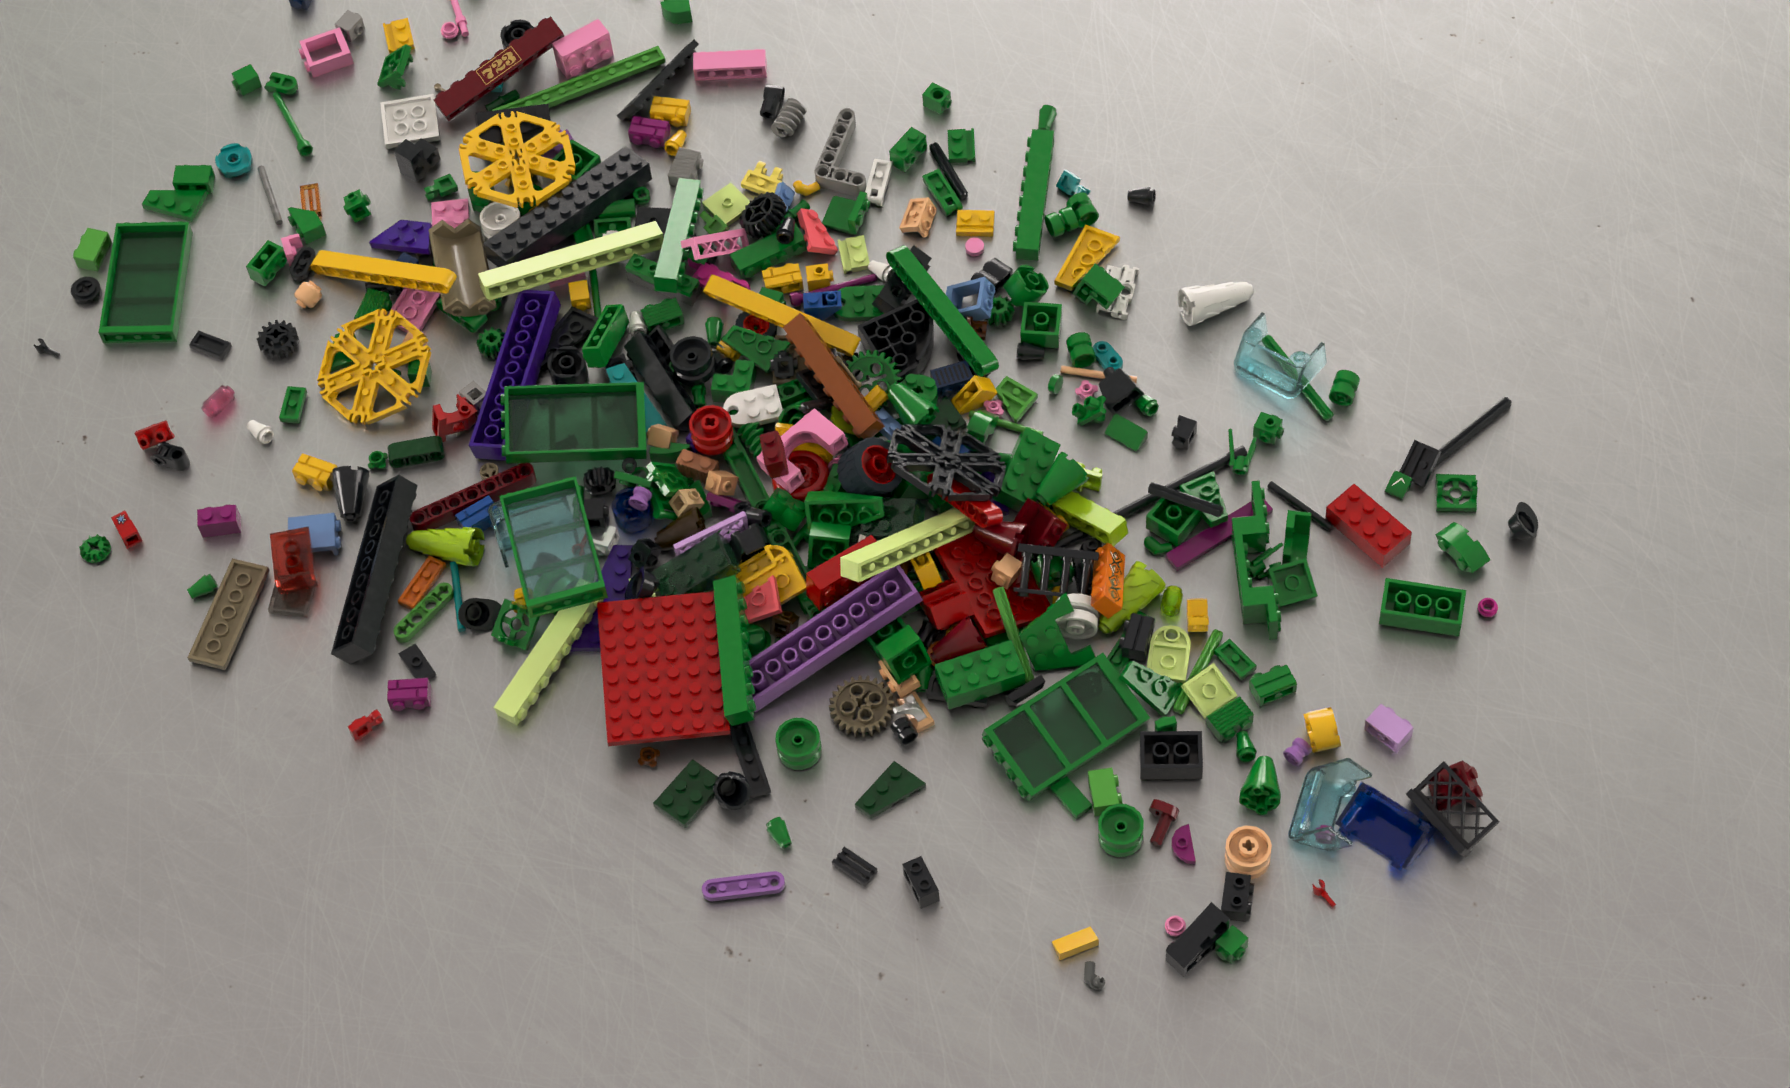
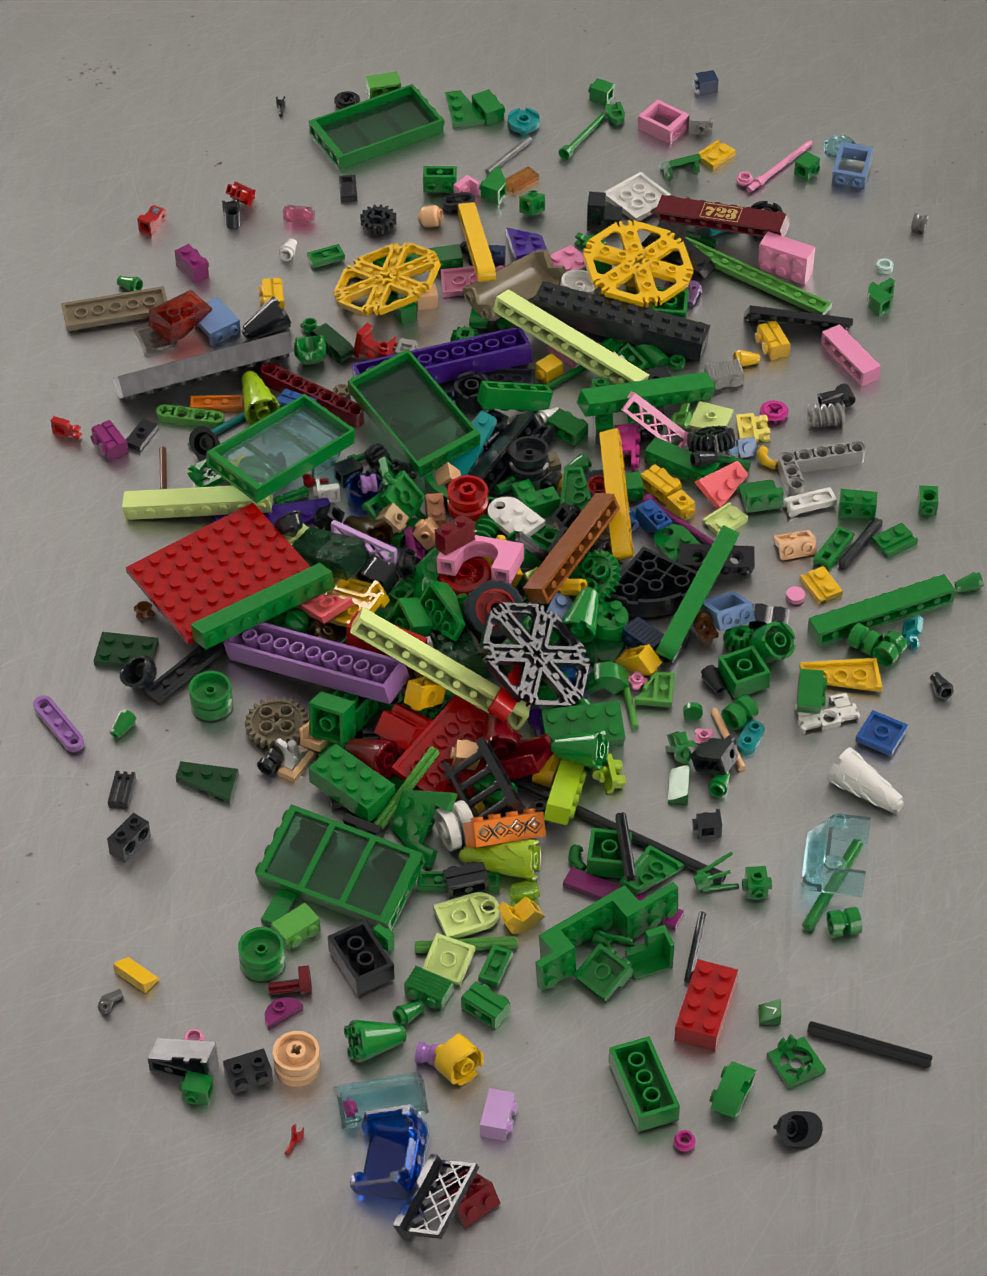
camera: 55 degrees right, 10 degrees down
green gear [79,534,111,563] -> none
magenta brick [628,116,671,148] -> none
dark tan hinge [835,356,862,388] -> none
green wing [1119,661,1183,717] -> none
black plate [1399,440,1441,487] -> none
none -> reddish brown bar [159,447,167,489]
none -> green hair [294,335,326,365]
none -> dark pink gear [760,400,789,423]
none -> blue plate [855,710,908,756]

